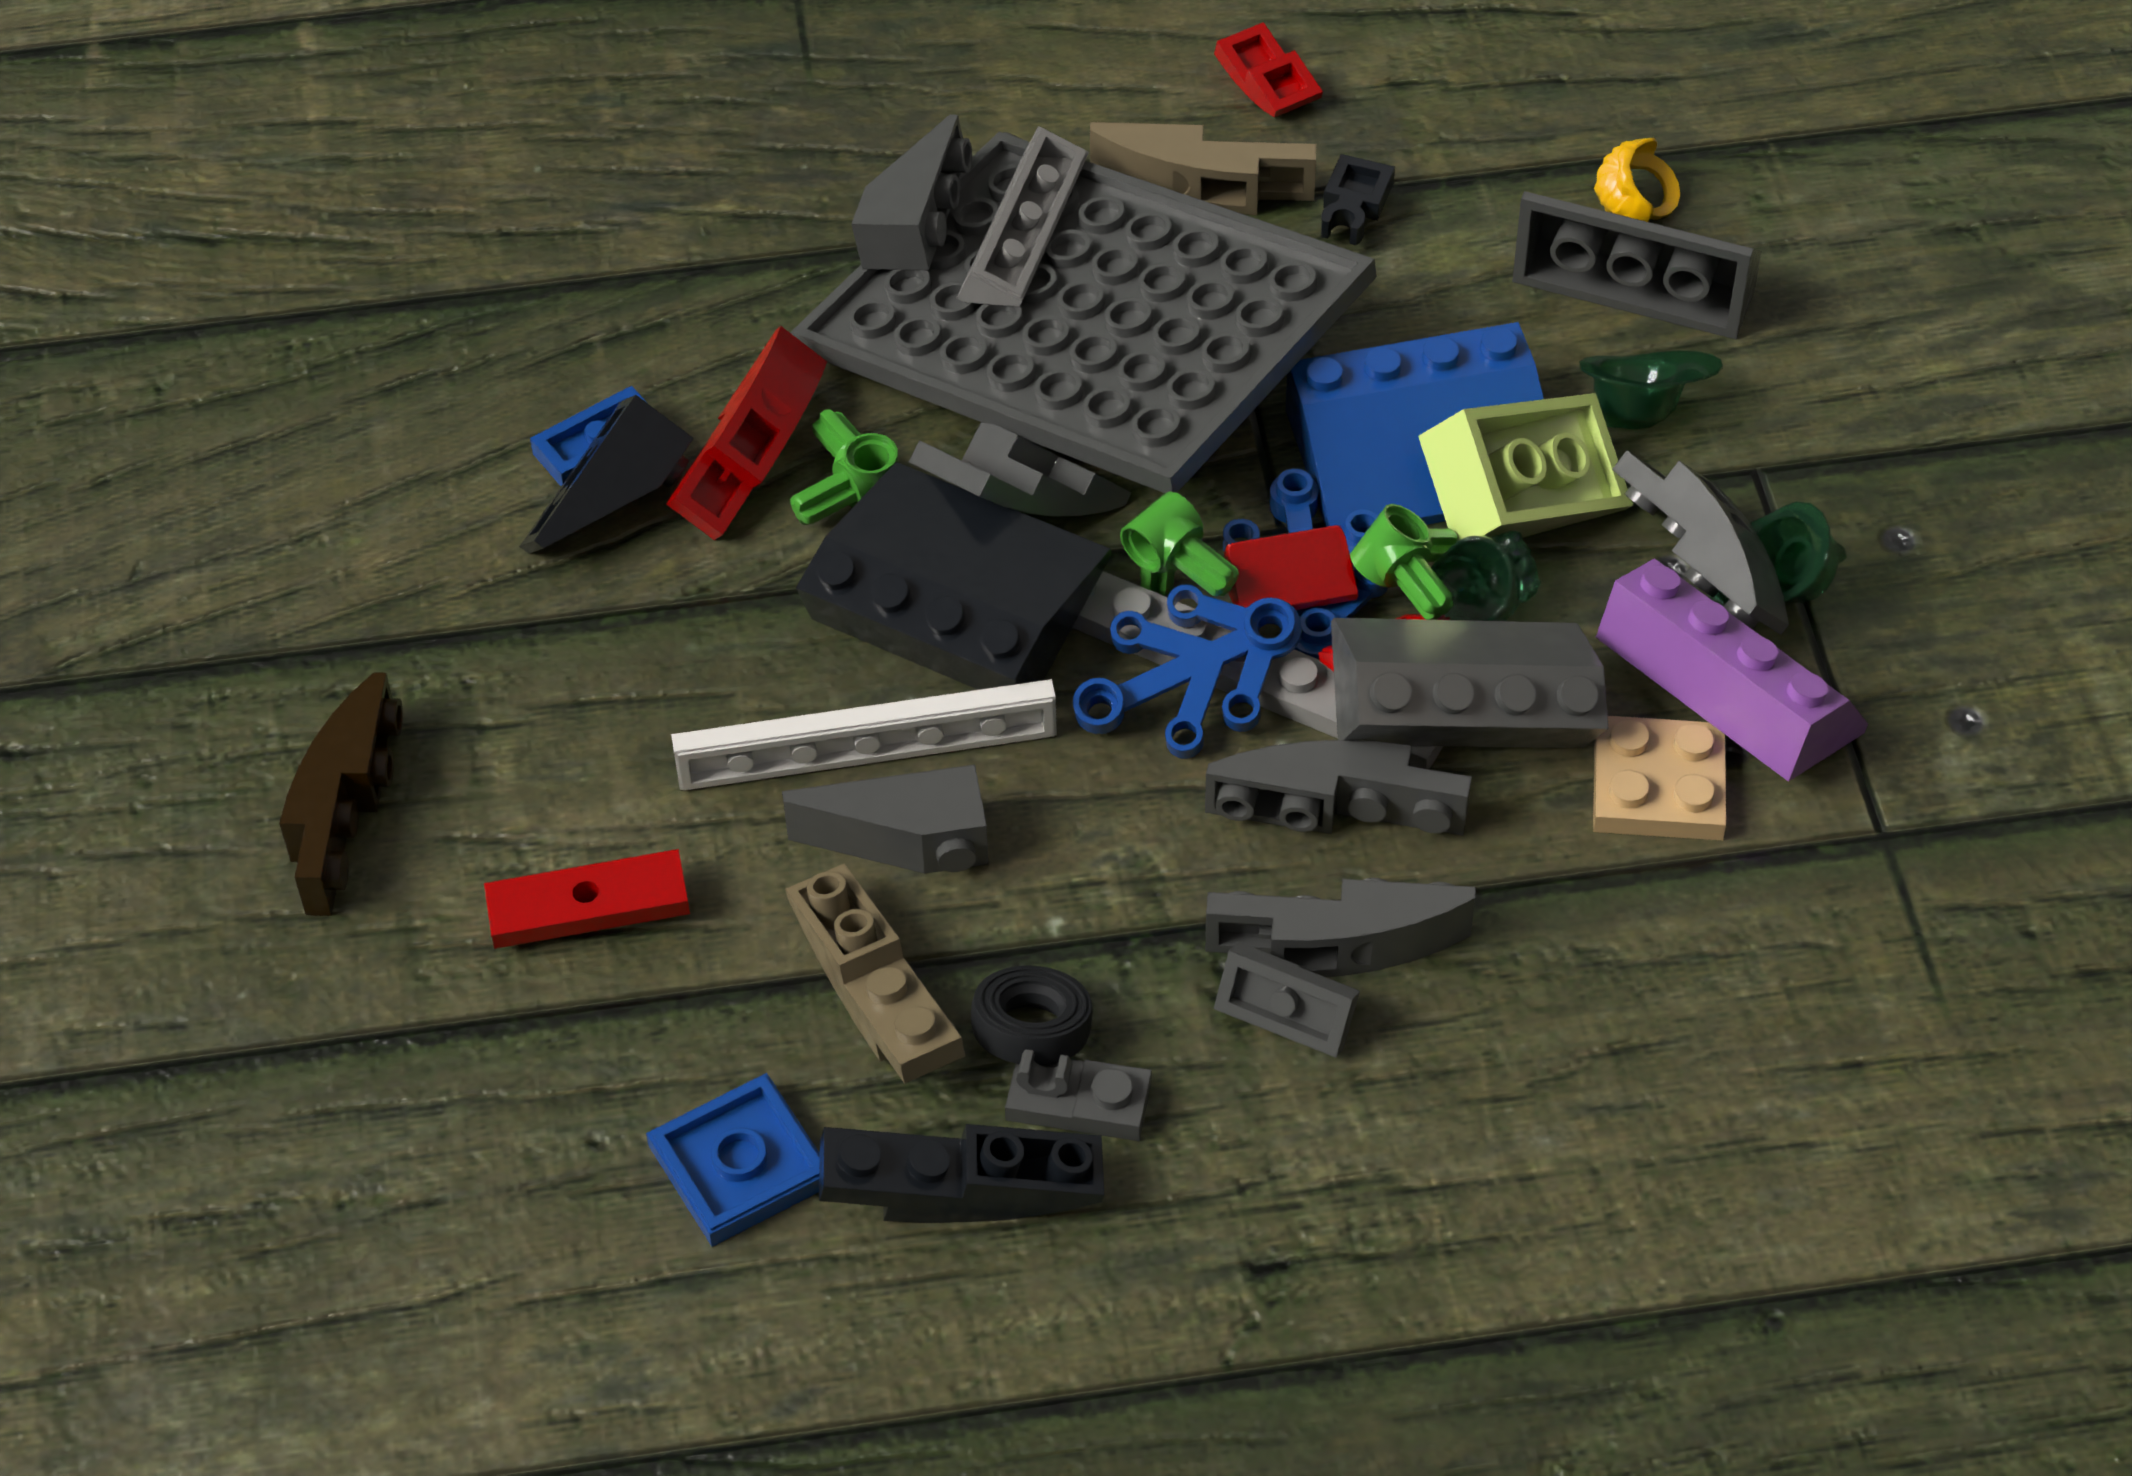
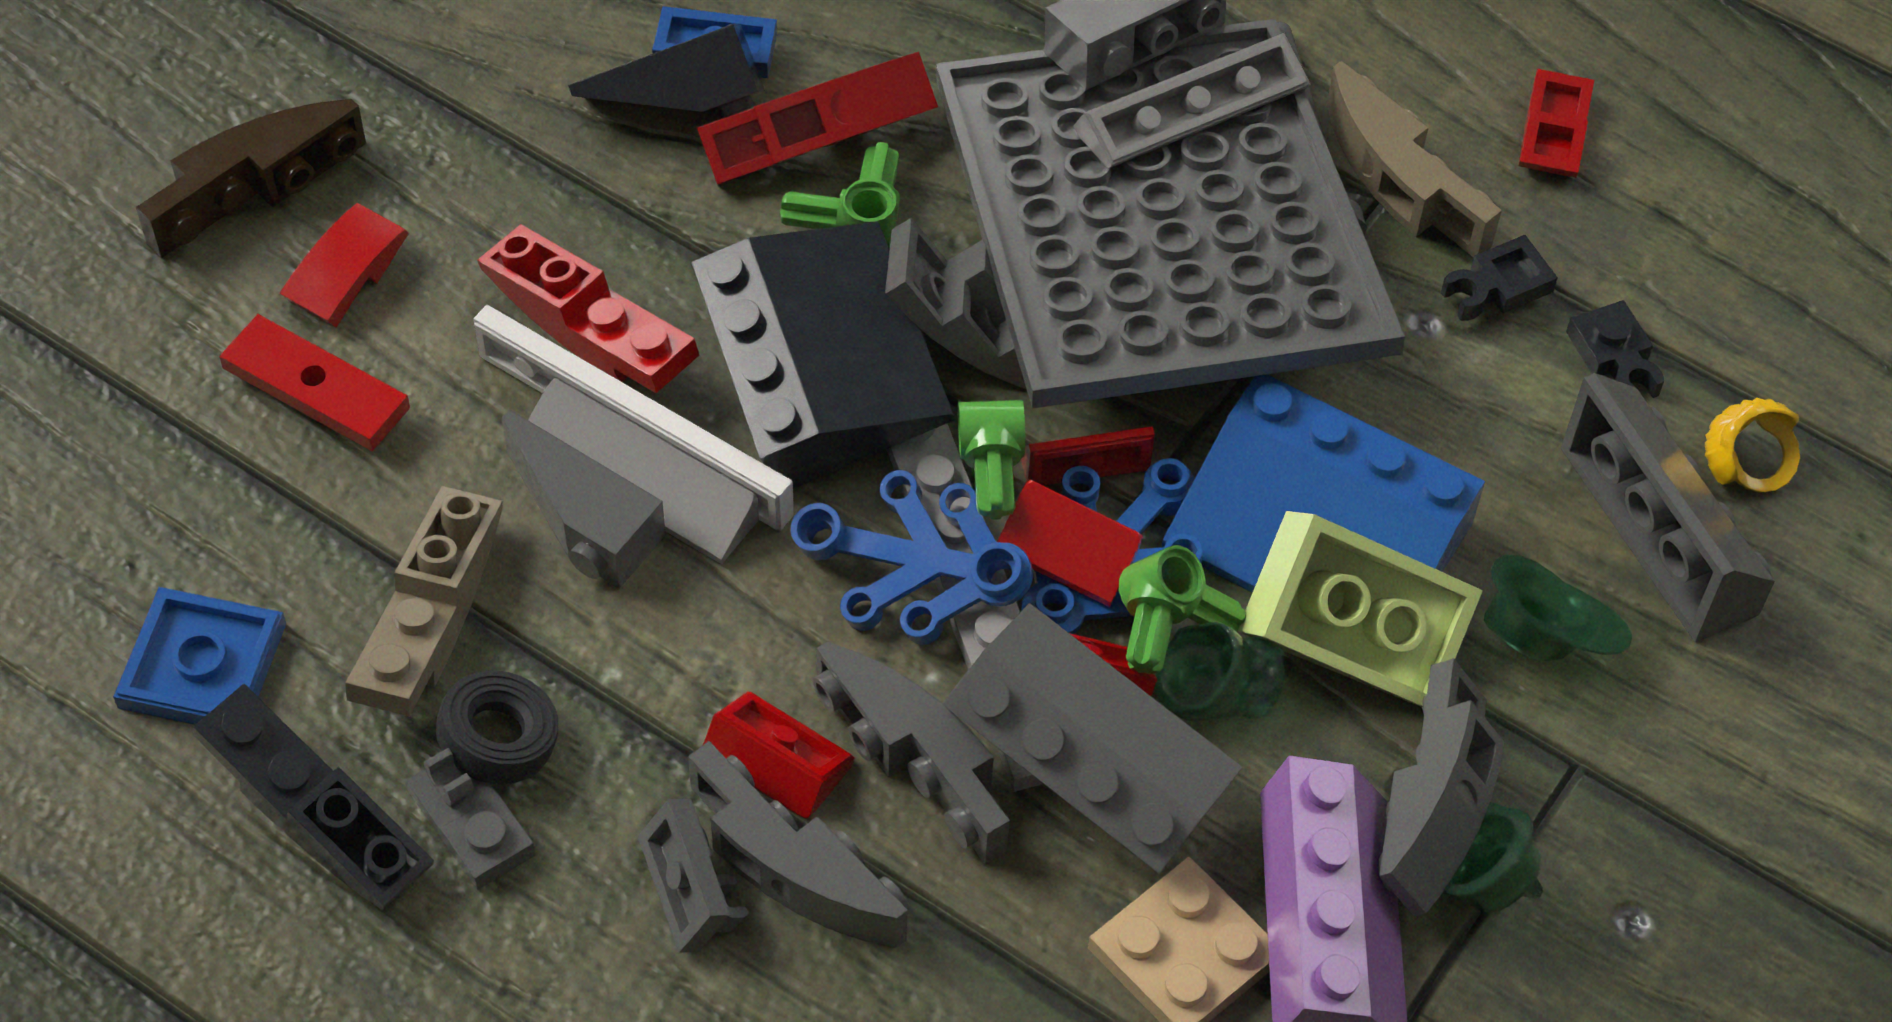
camera: 40 degrees right, 5 degrees up
none -> red slope [279,203,409,328]
none -> red slope [477,224,700,393]
none -> light grey slope [528,378,759,565]
none -> red slope [703,691,856,818]
none -> red slope [1021,426,1155,485]
none -> black plate [1566,300,1664,398]

